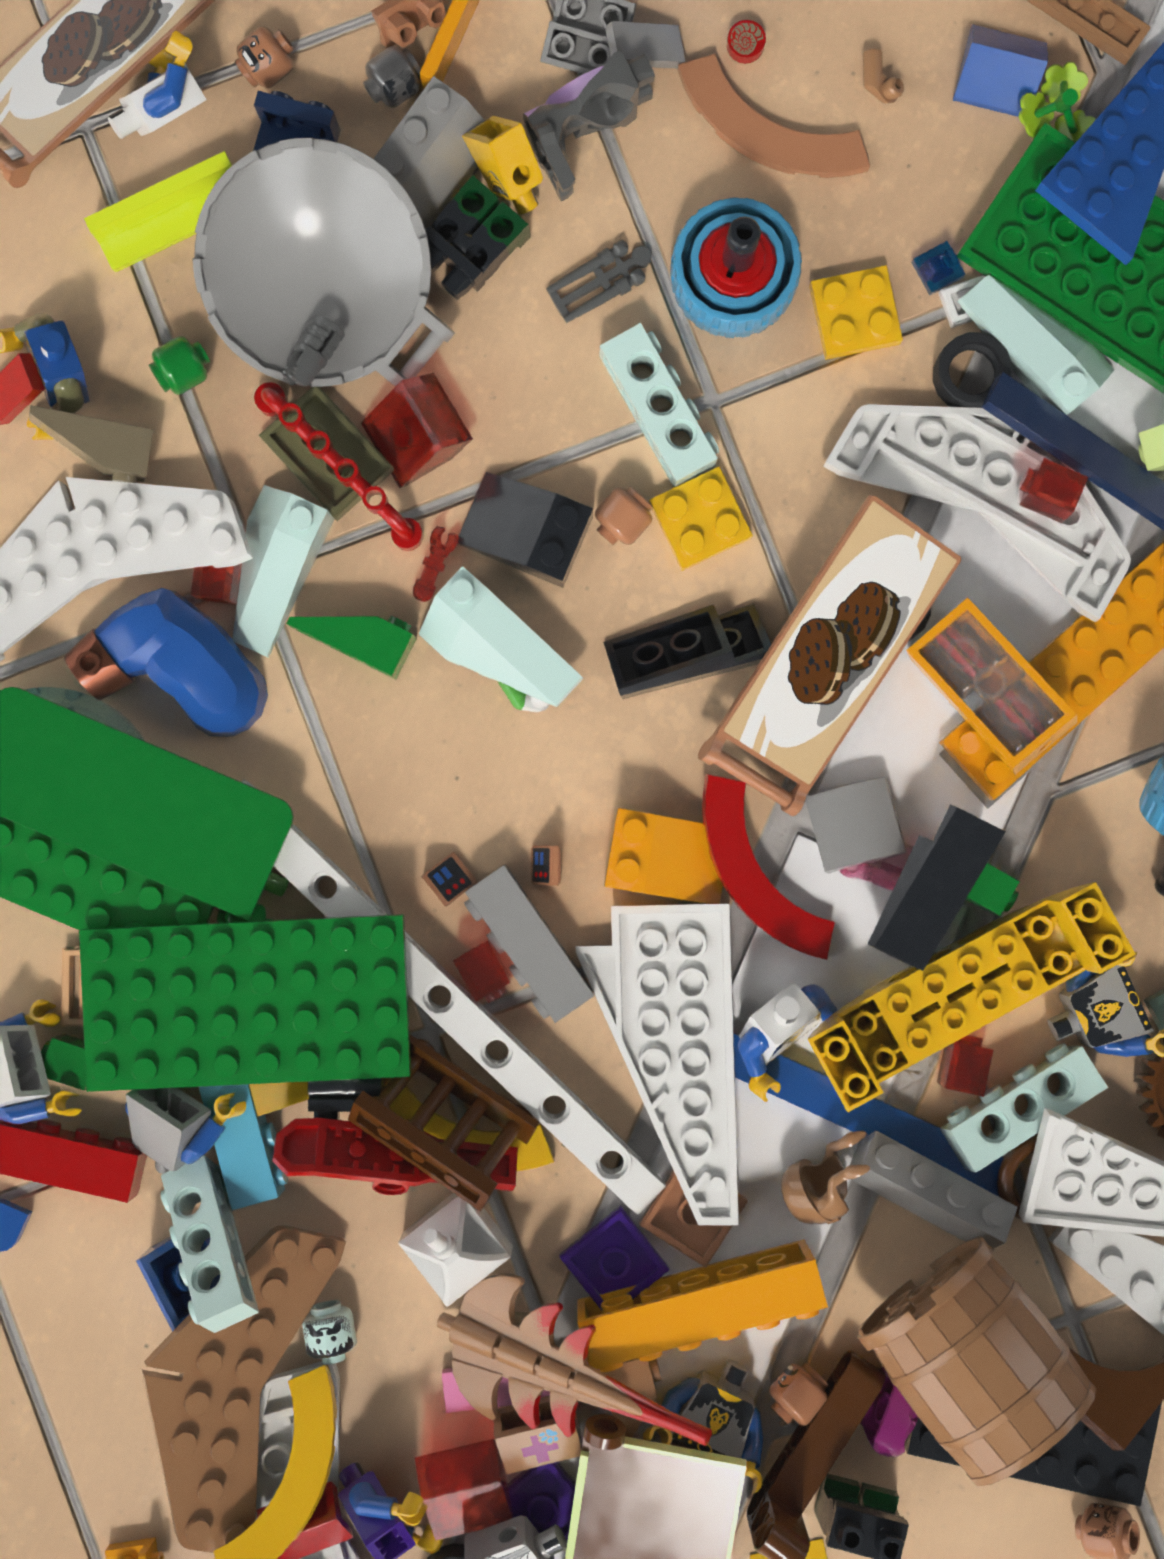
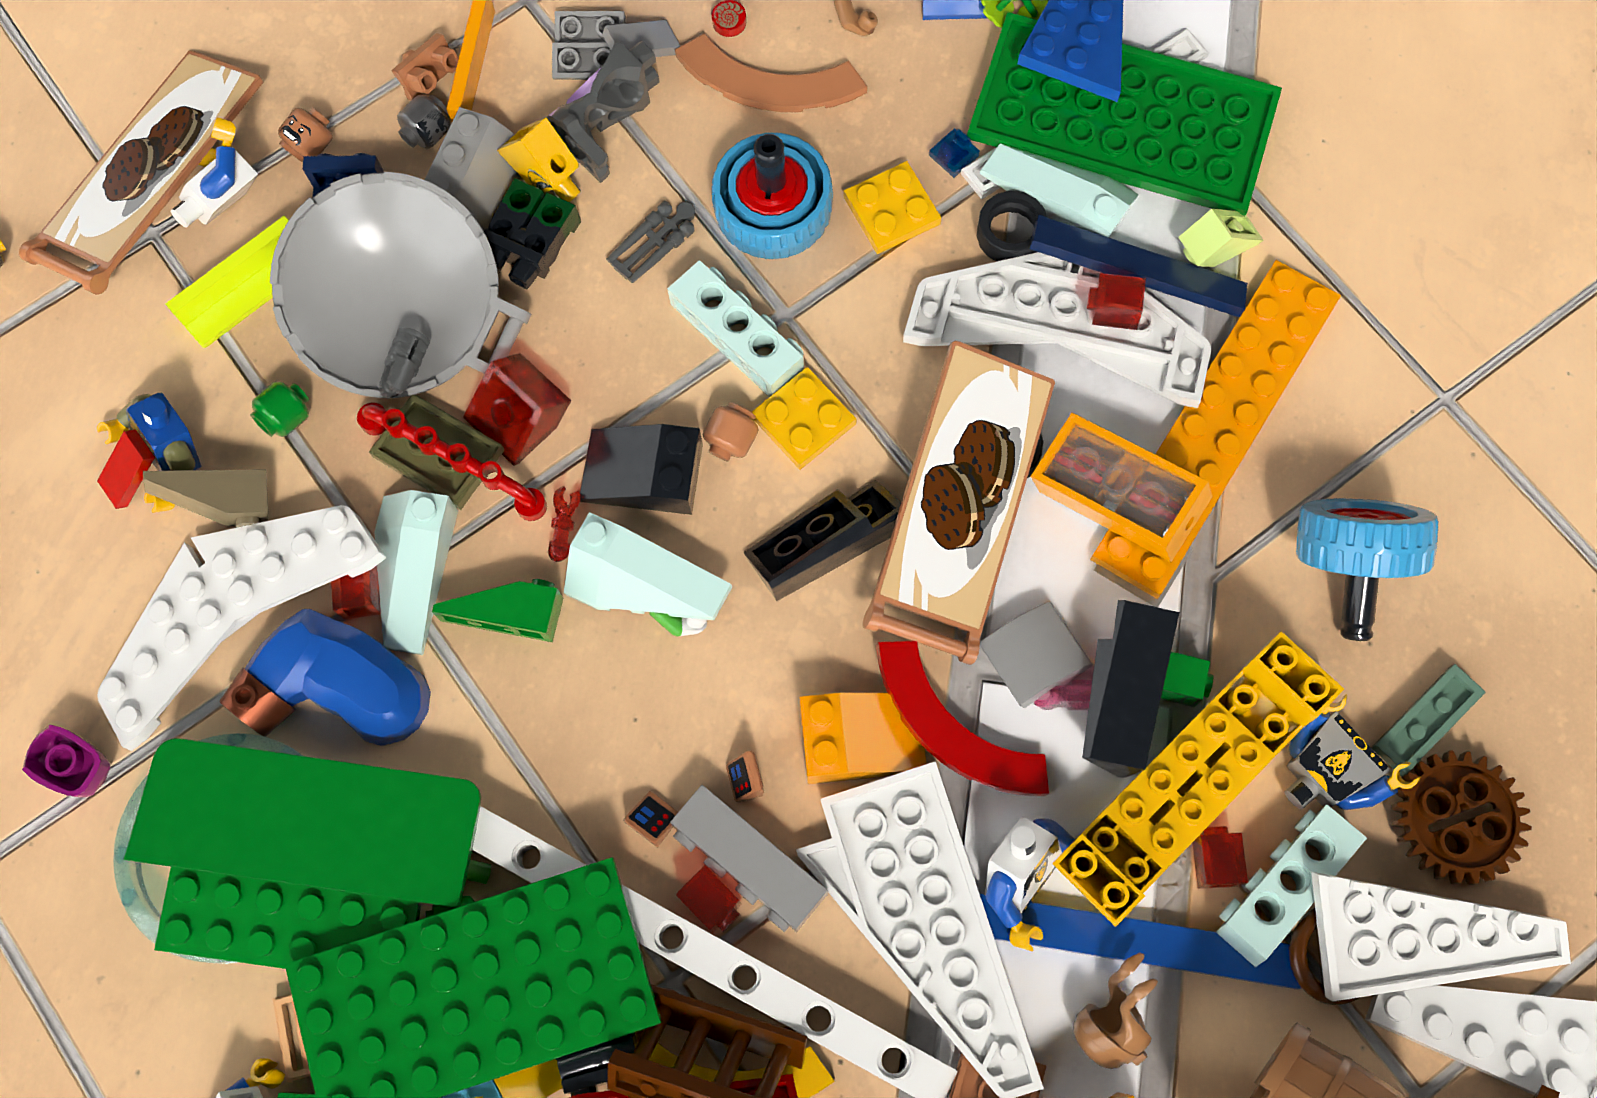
camera: 15 degrees left, 15 degrees down
light grey brick [849,1131,1017,1248] -> none

